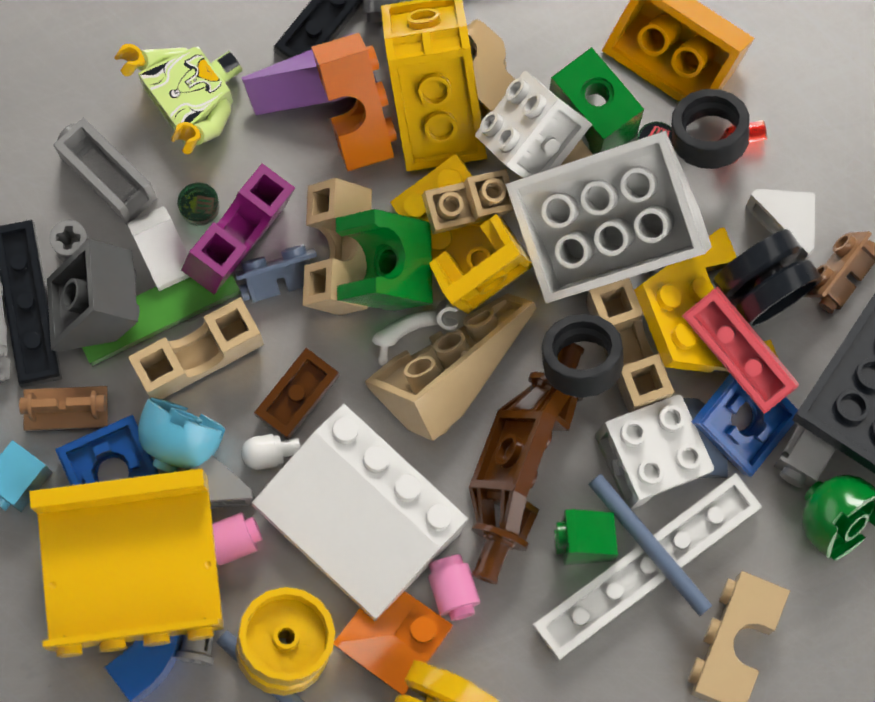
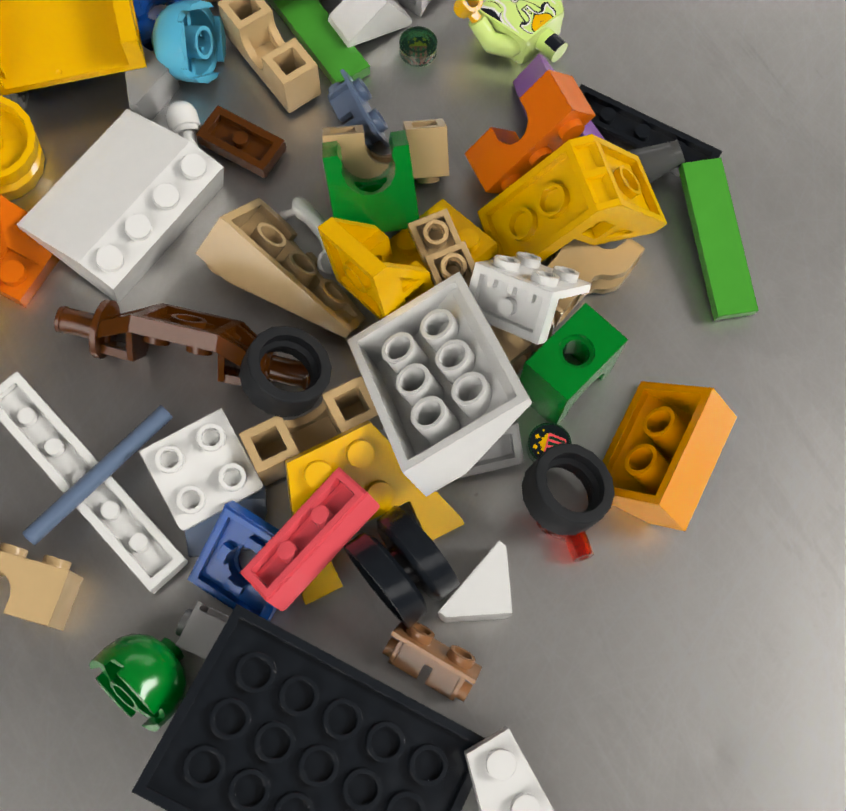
camera: 80 degrees right, 5 degrees down
magenta arch [181,163,295,295] -> none
bright pink brick [213,512,263,566] -> none
bright pink brick [428,554,481,621] -> none
green slope [554,509,618,565] -> none

